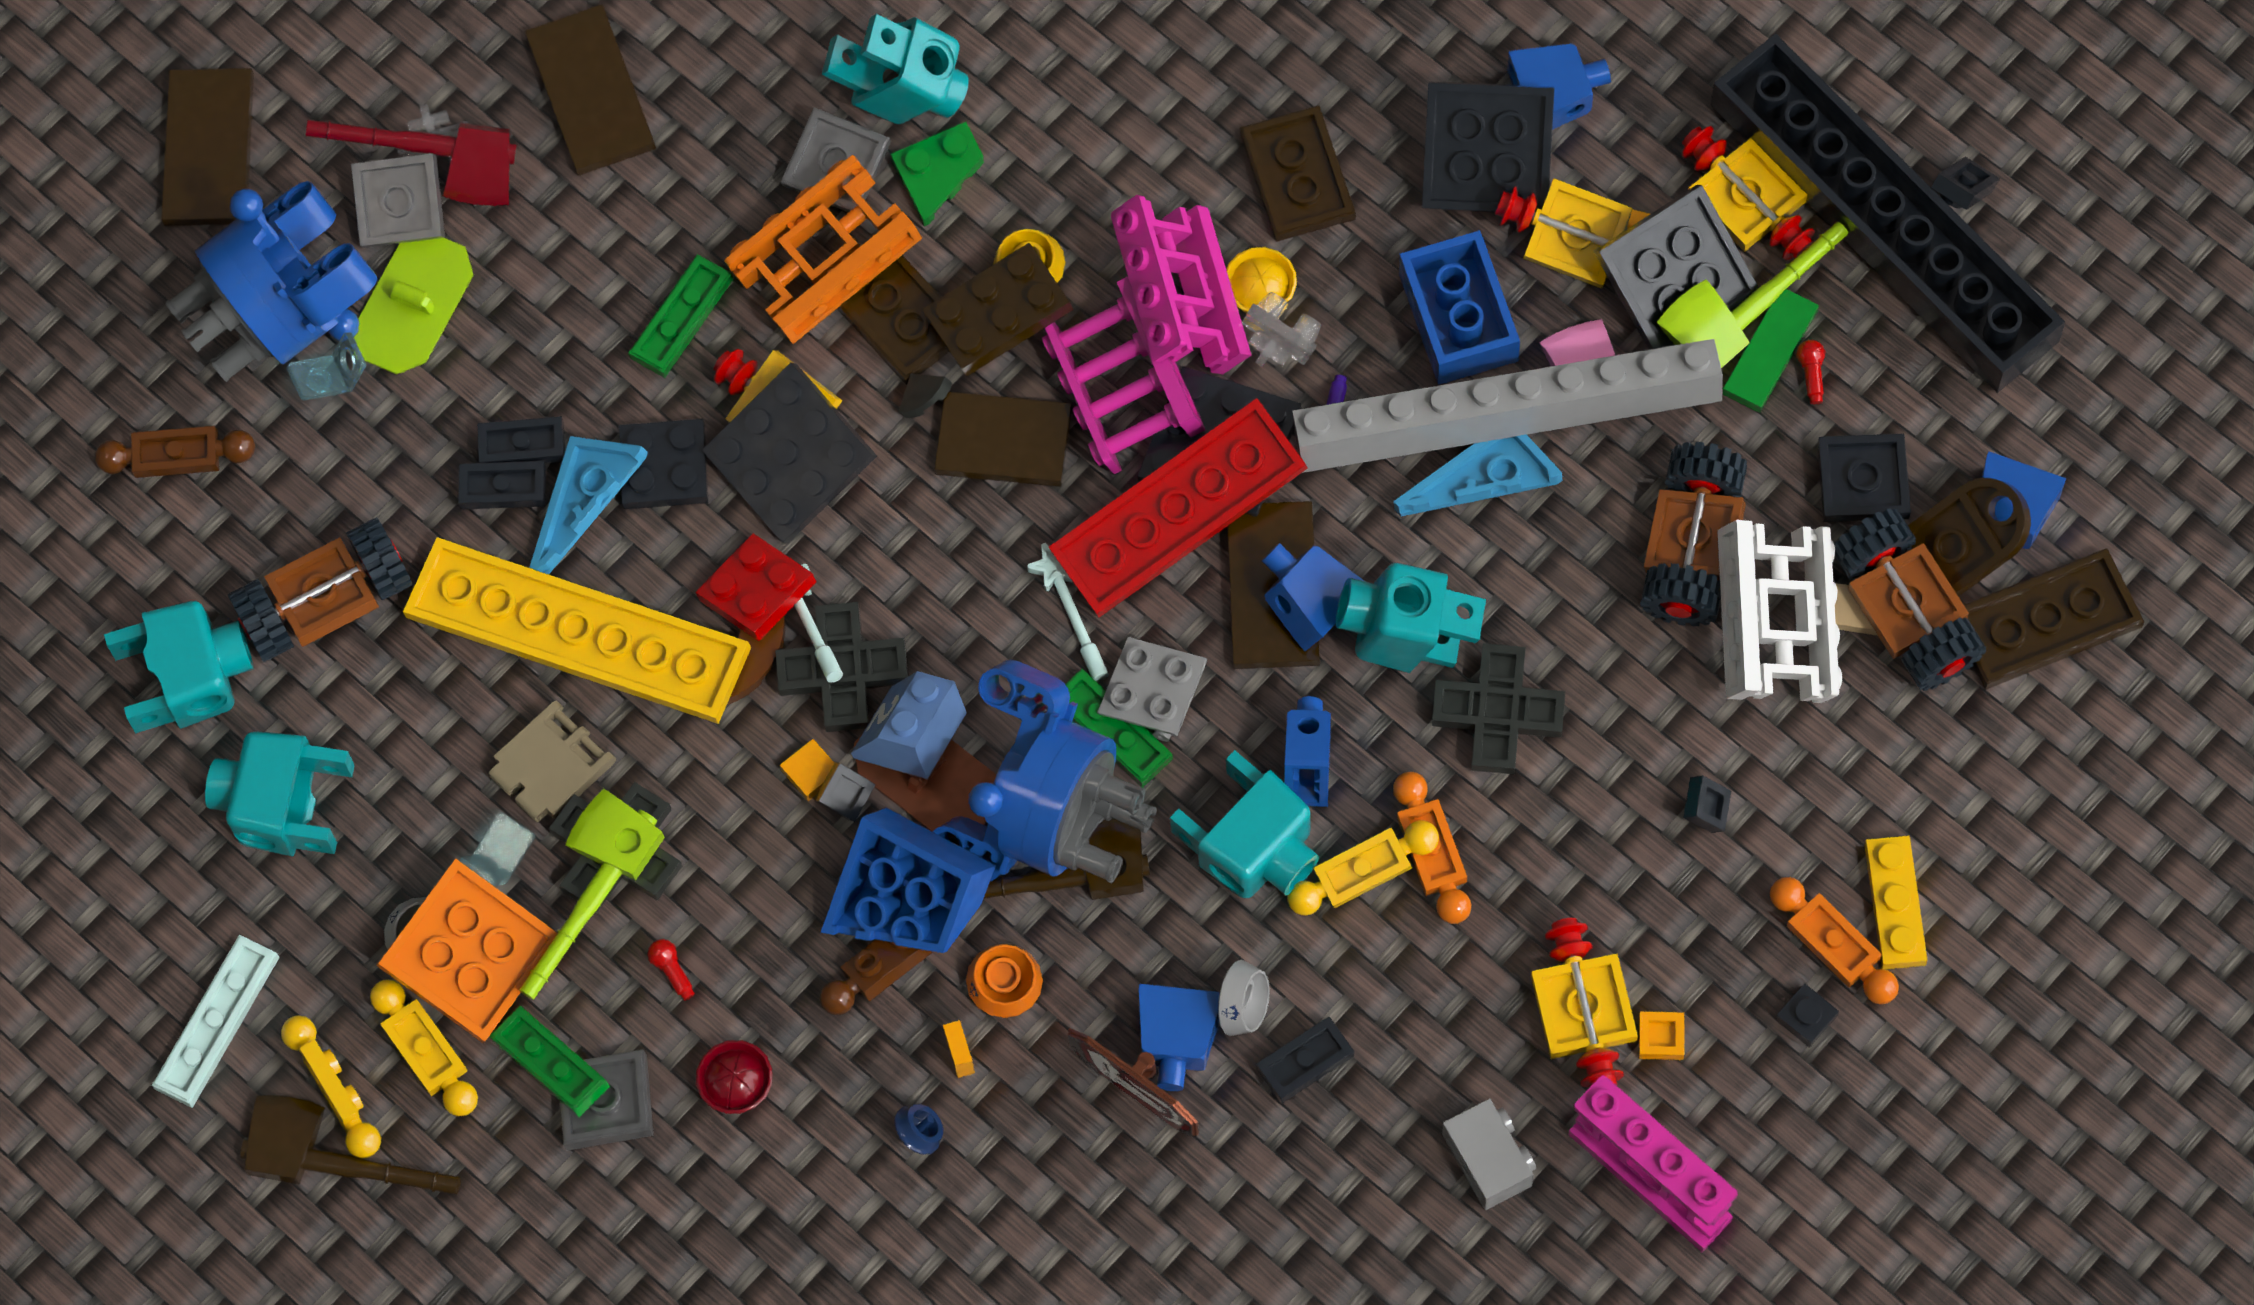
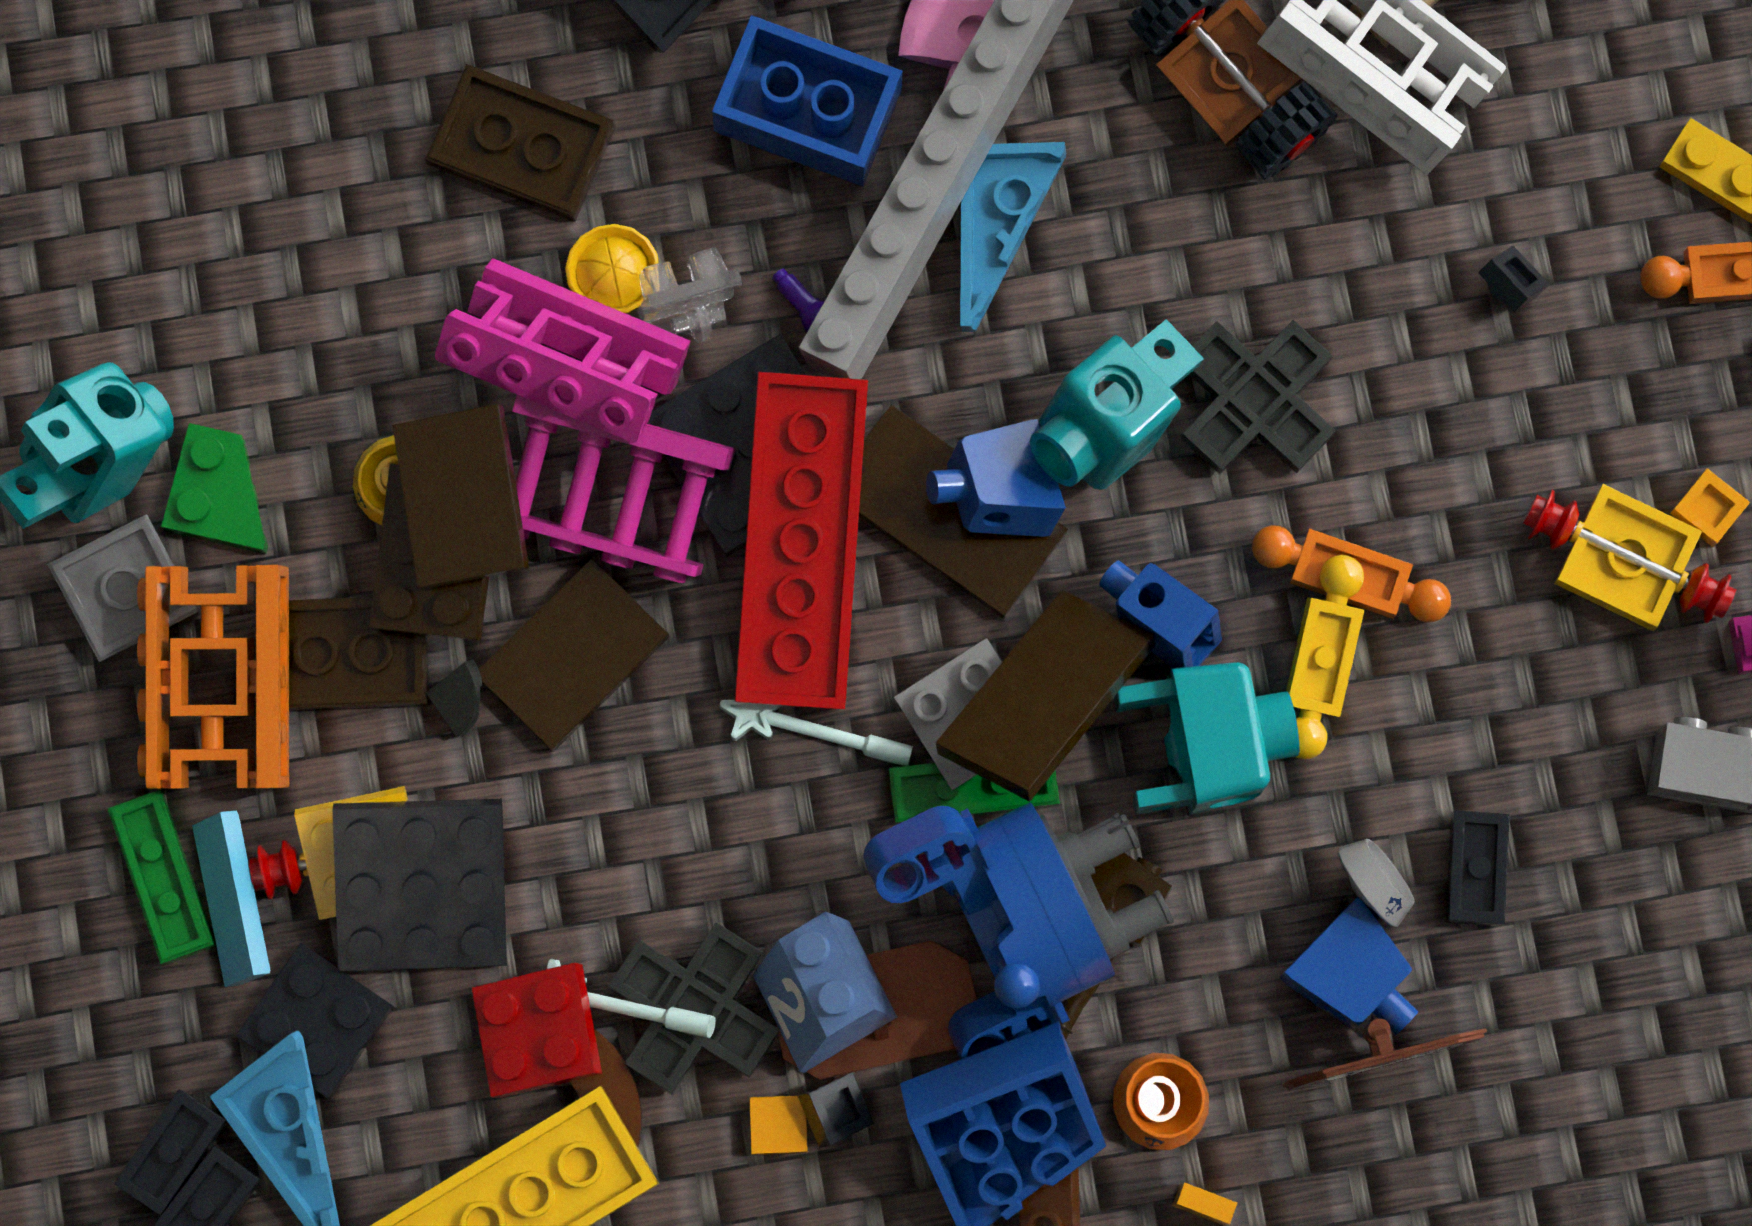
camera: 60 degrees left, 10 degrees up
none -> medium azure tile [192,810,271,987]
none -> dark brown tile [392,404,529,590]
none -> dark brown tile [936,590,1155,802]

